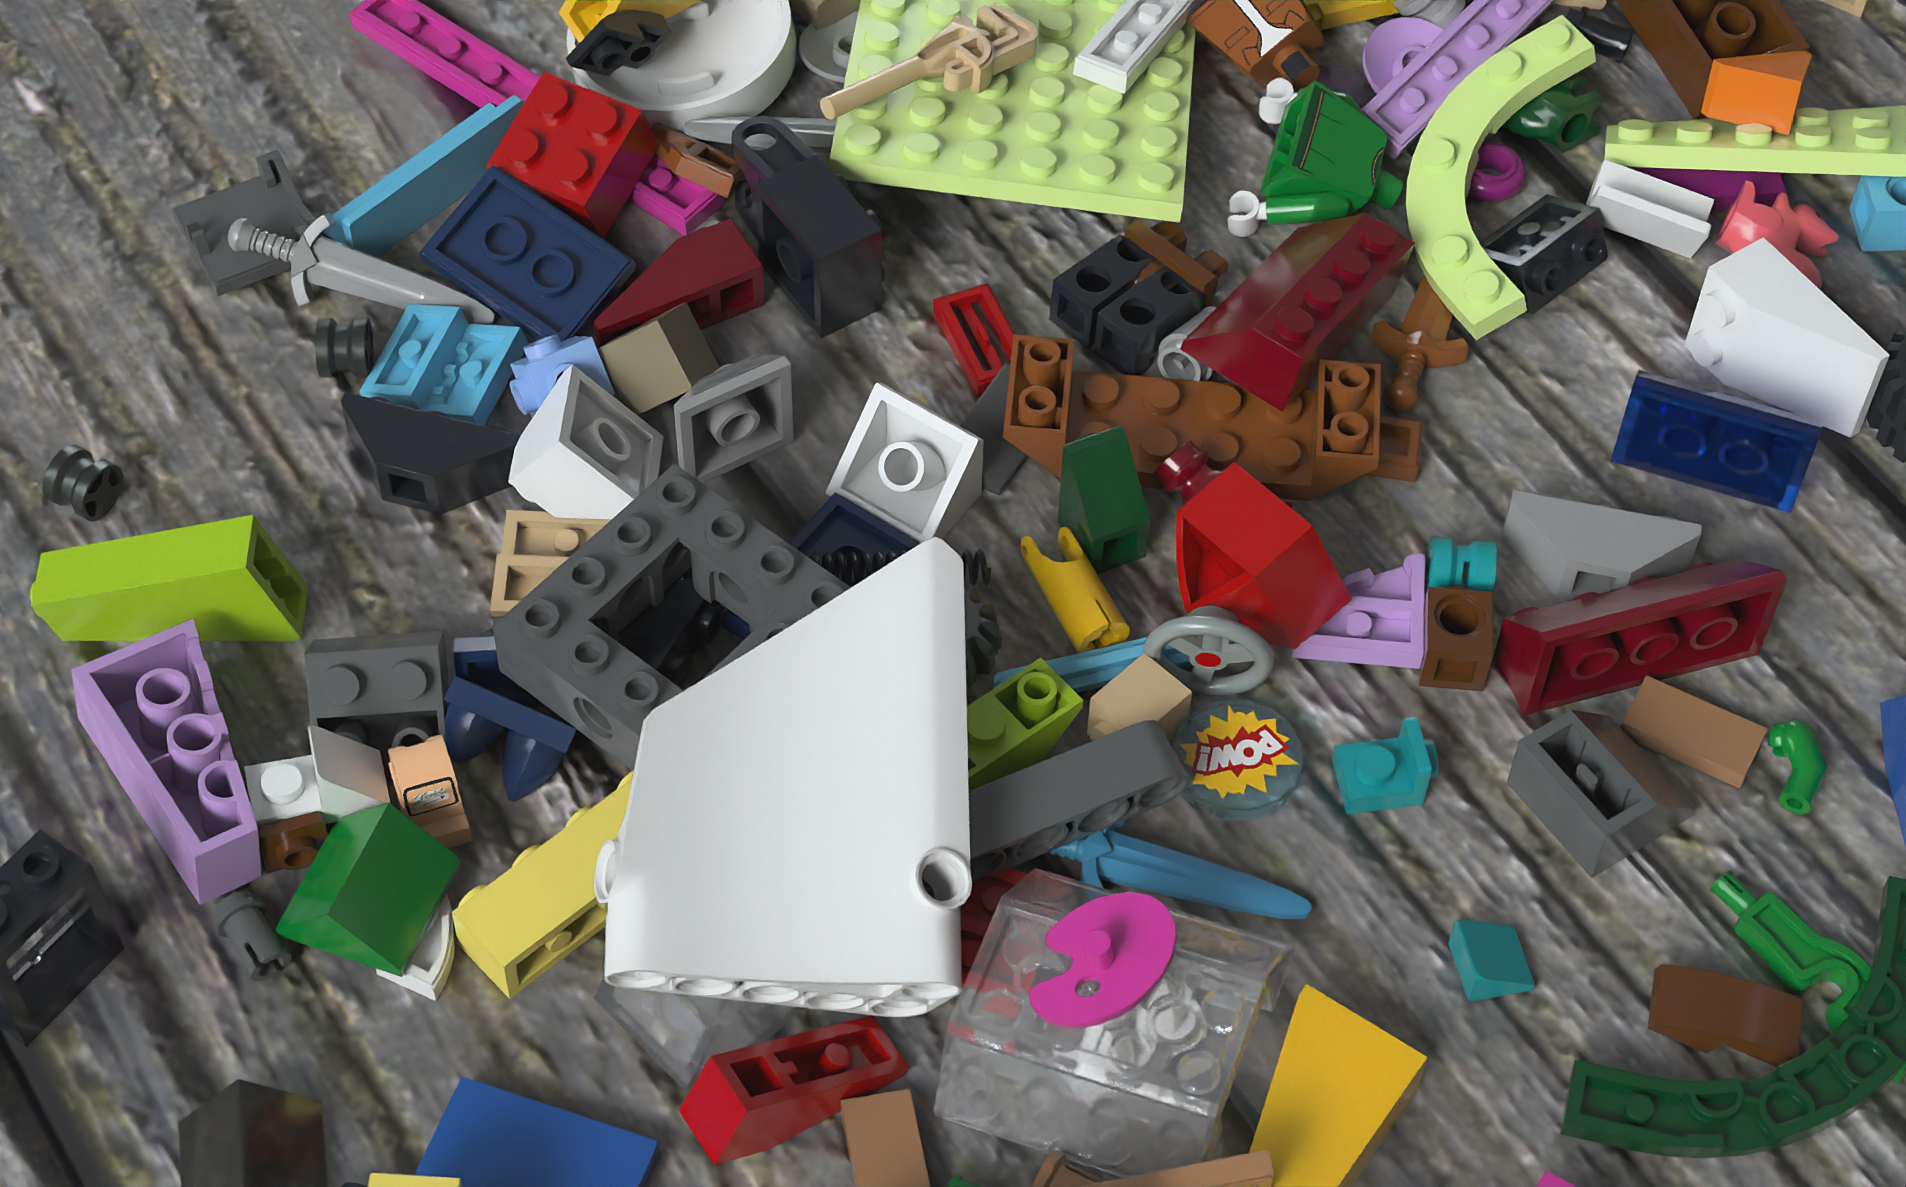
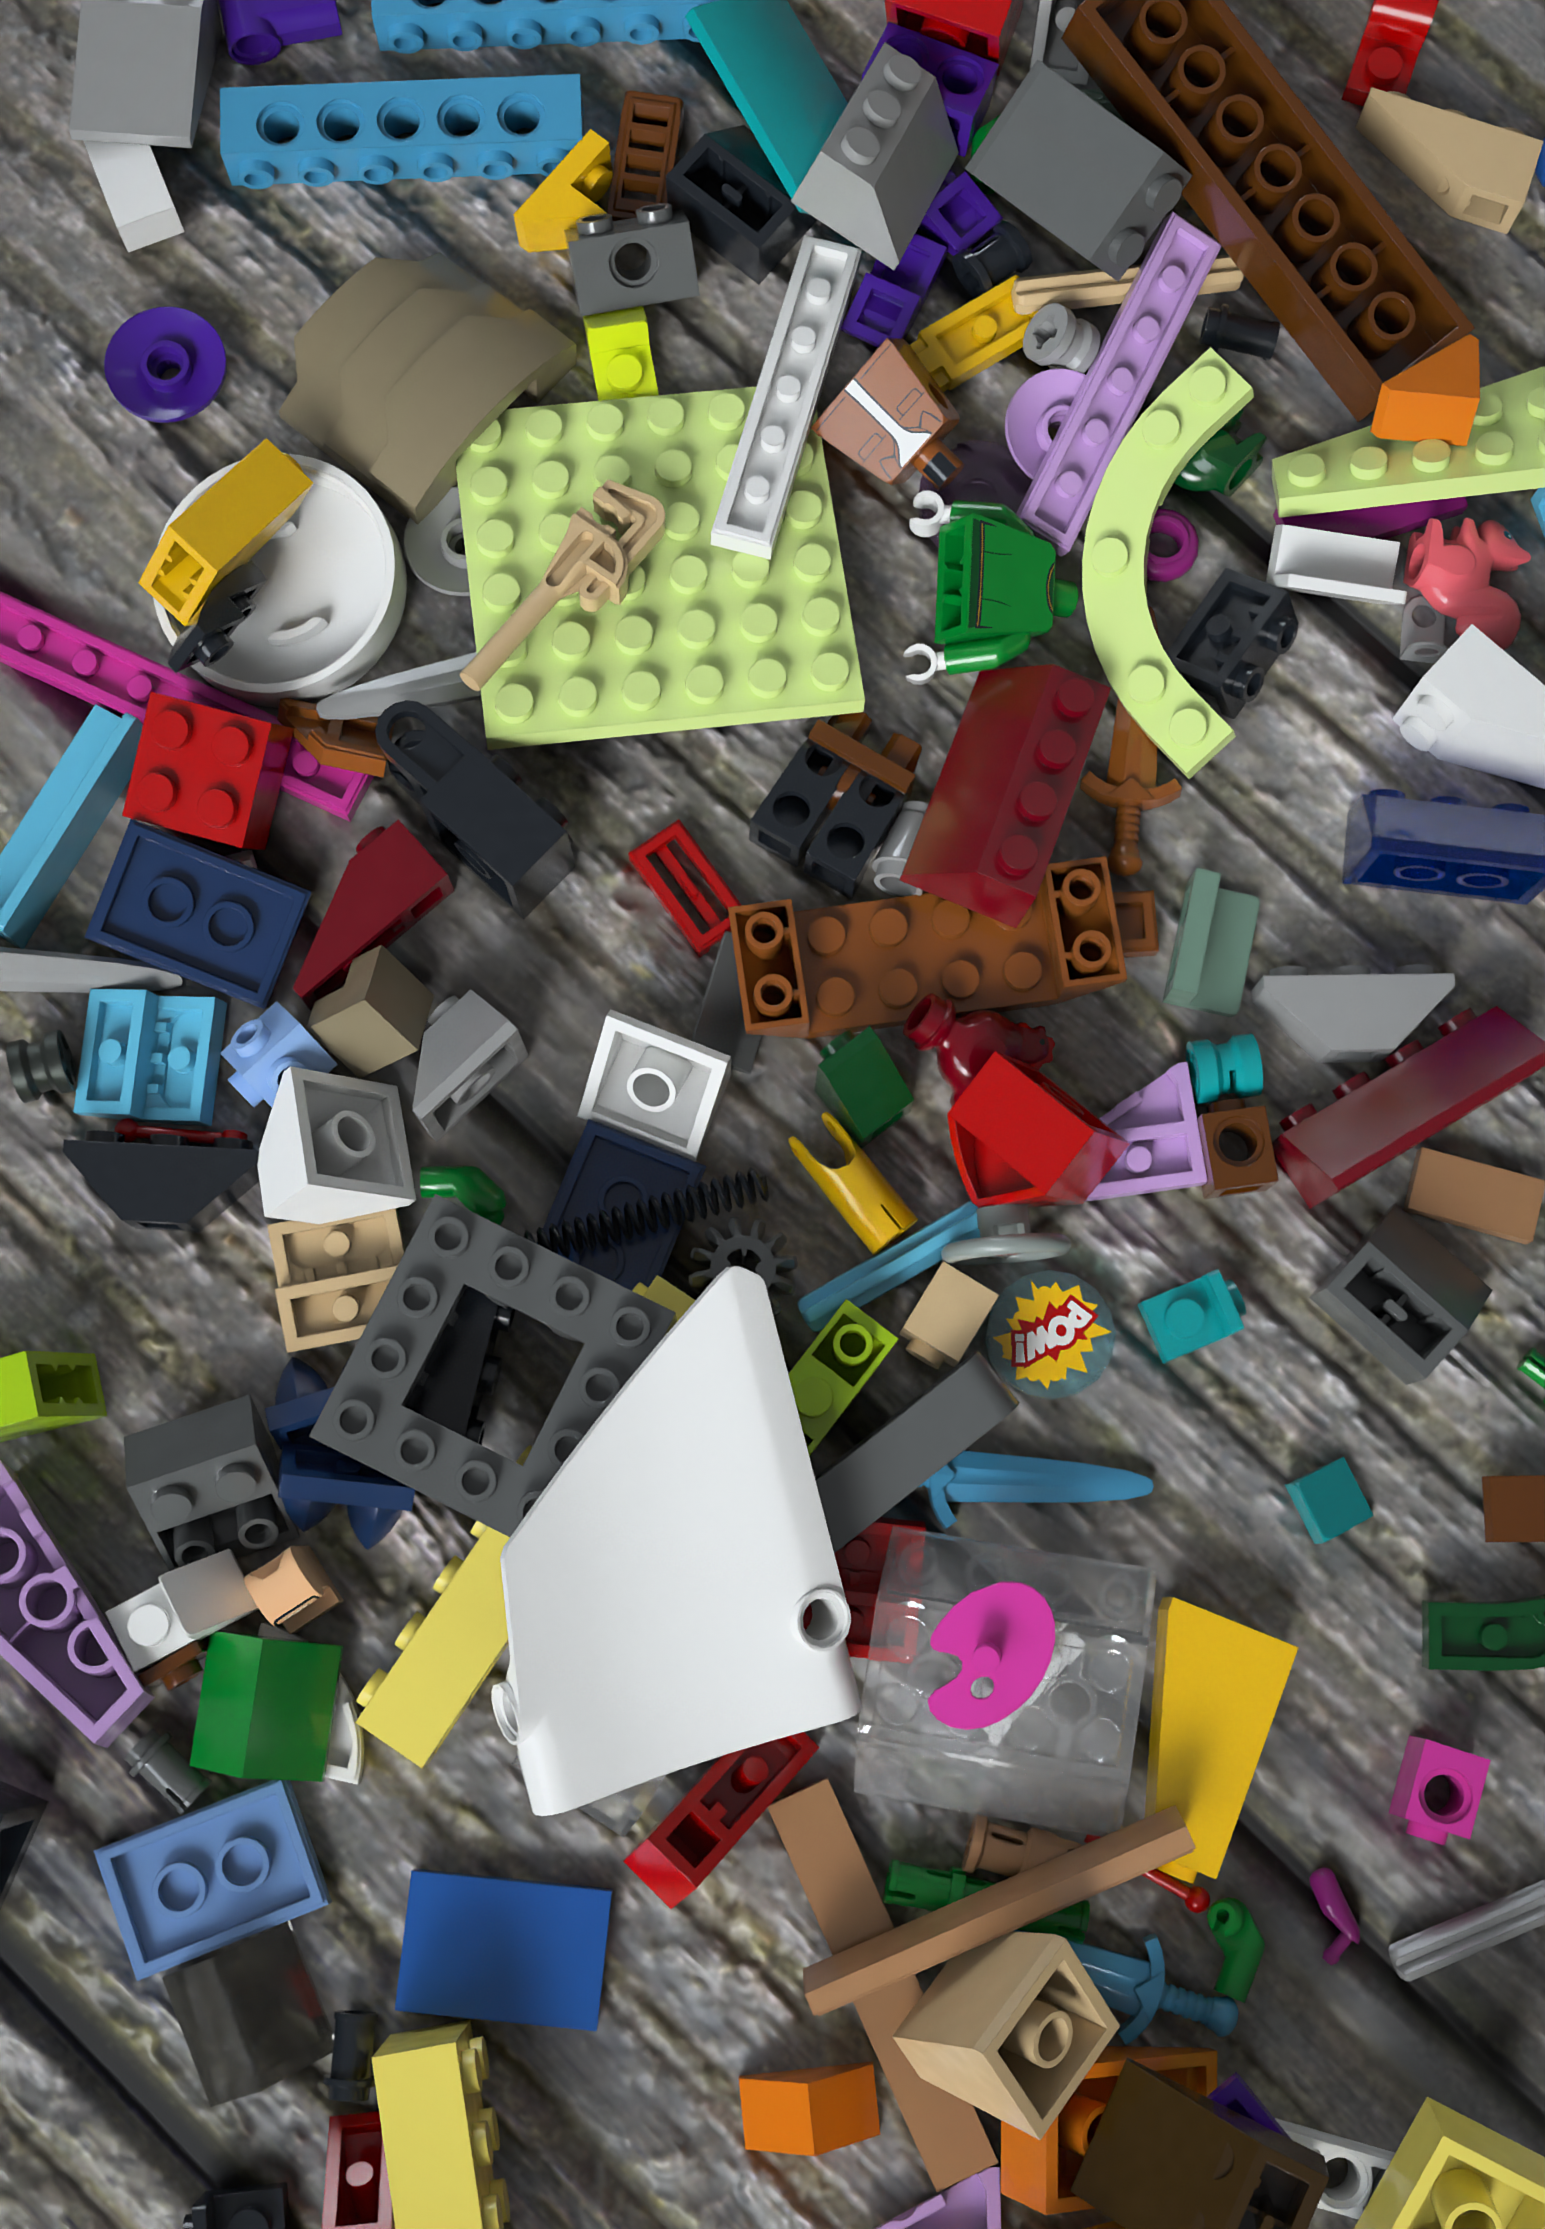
camera: 15 degrees left, 25 degrees up
none -> medium blue tile [94,1780,332,1981]
none -> sand green panel [1162,868,1260,1017]

